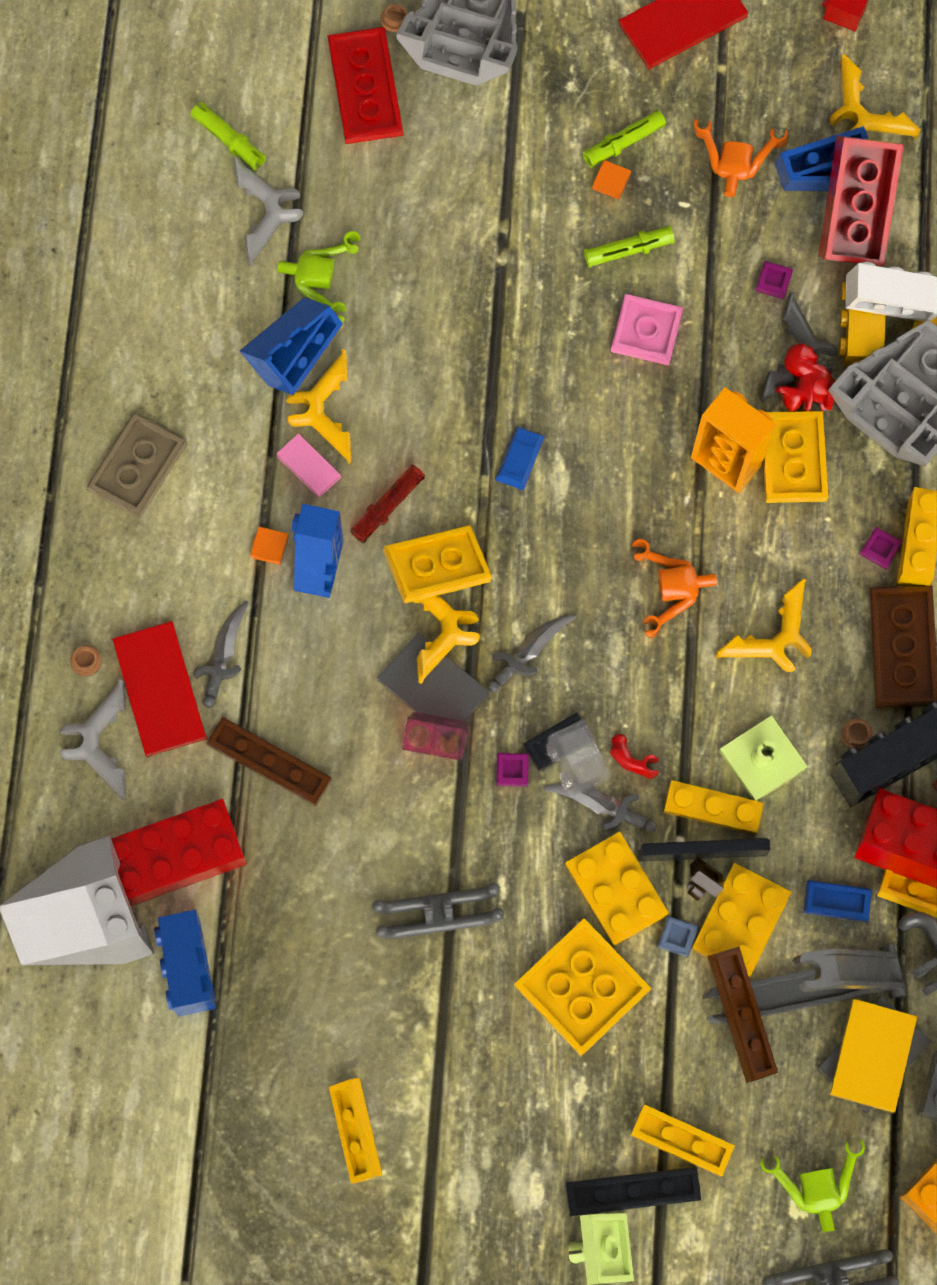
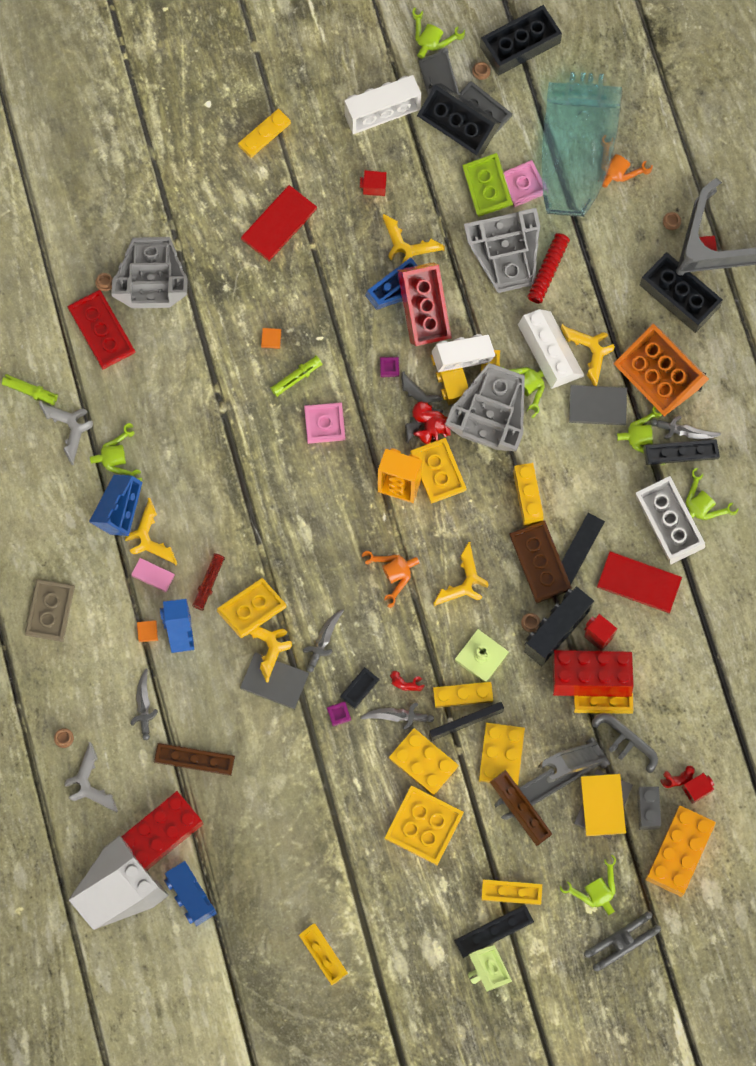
camera: 20 degrees left, 0 degrees up
red tile [112,621,207,757] -> none
dark grey piece [372,883,504,939] -> none
clear pink piece [402,712,471,761] -> none
blue tile [495,426,545,491] -> none
clear brick [545,719,612,796] -> none
lime pin [582,109,666,168] -> none
sand blue tile [657,916,698,958] -> none
dark brown tile [687,856,724,901] -> none
orange piece [694,119,788,197] -> none
blue tile [803,880,872,922] -> none
magenta tile [860,527,903,570] -> none

